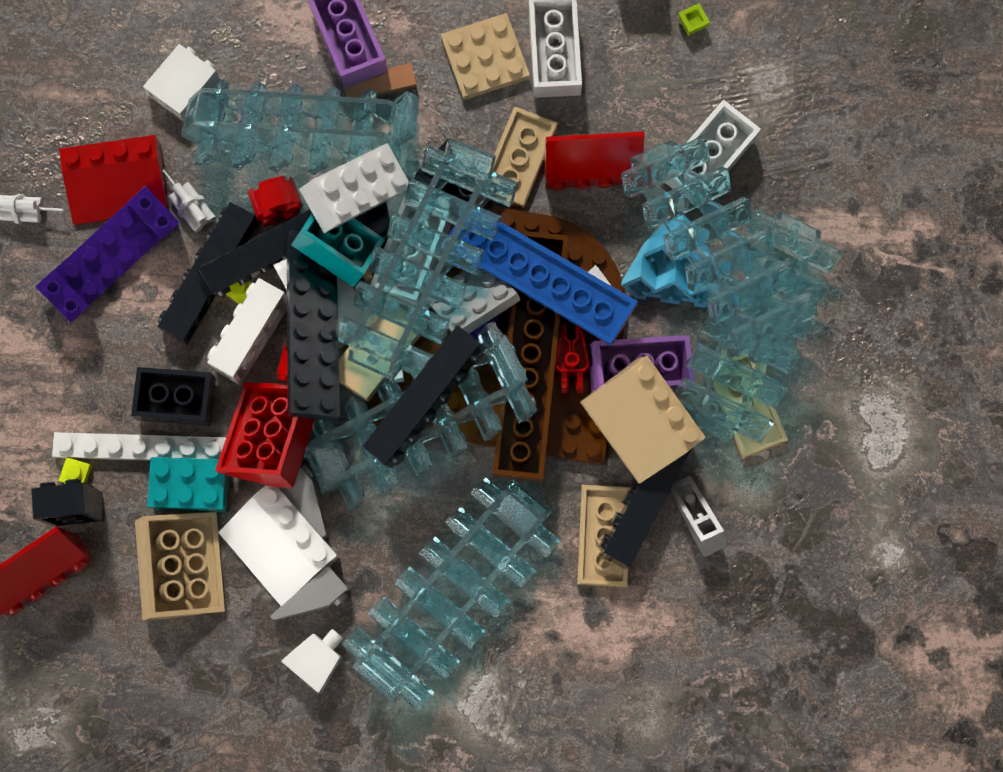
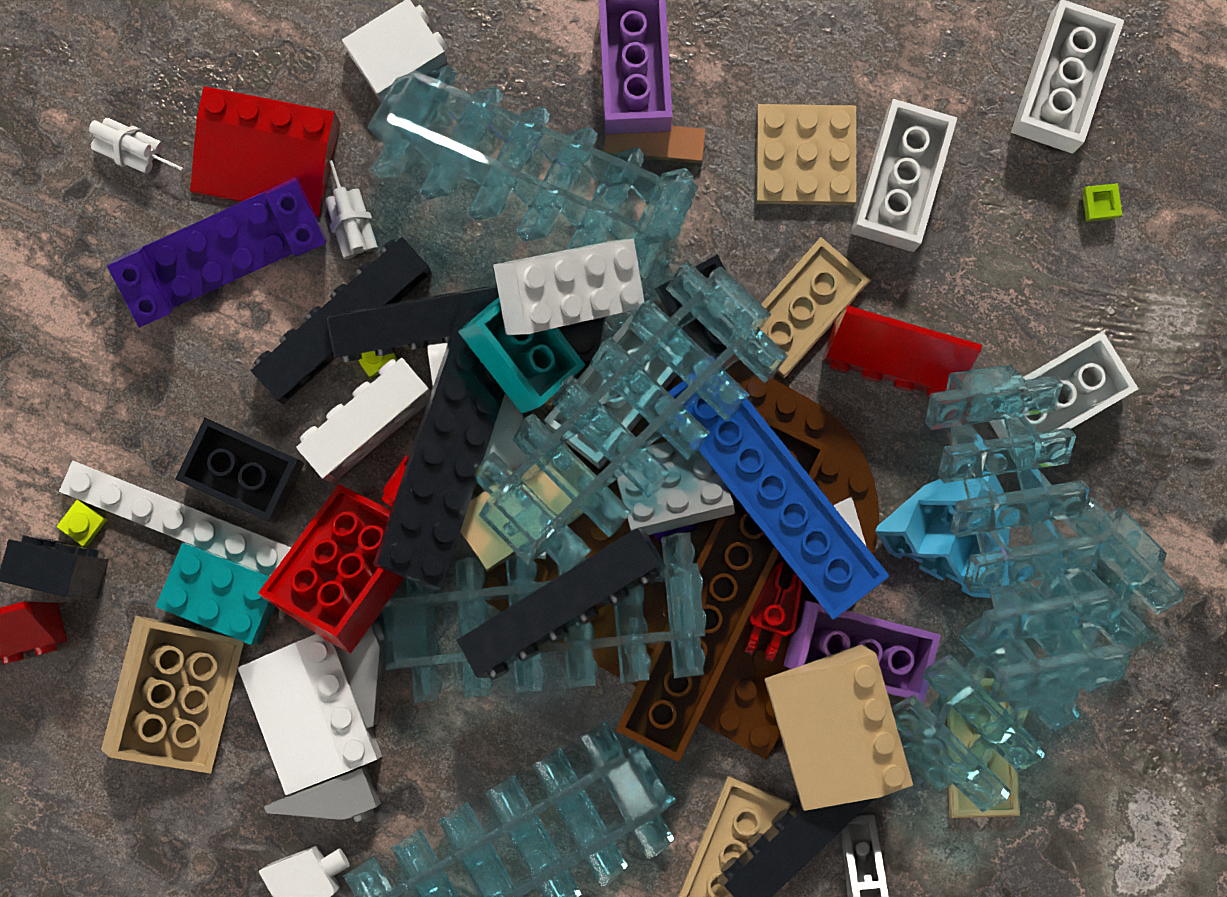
camera: 15 degrees right, 5 degrees up
red brick [248,176,303,227] -> none

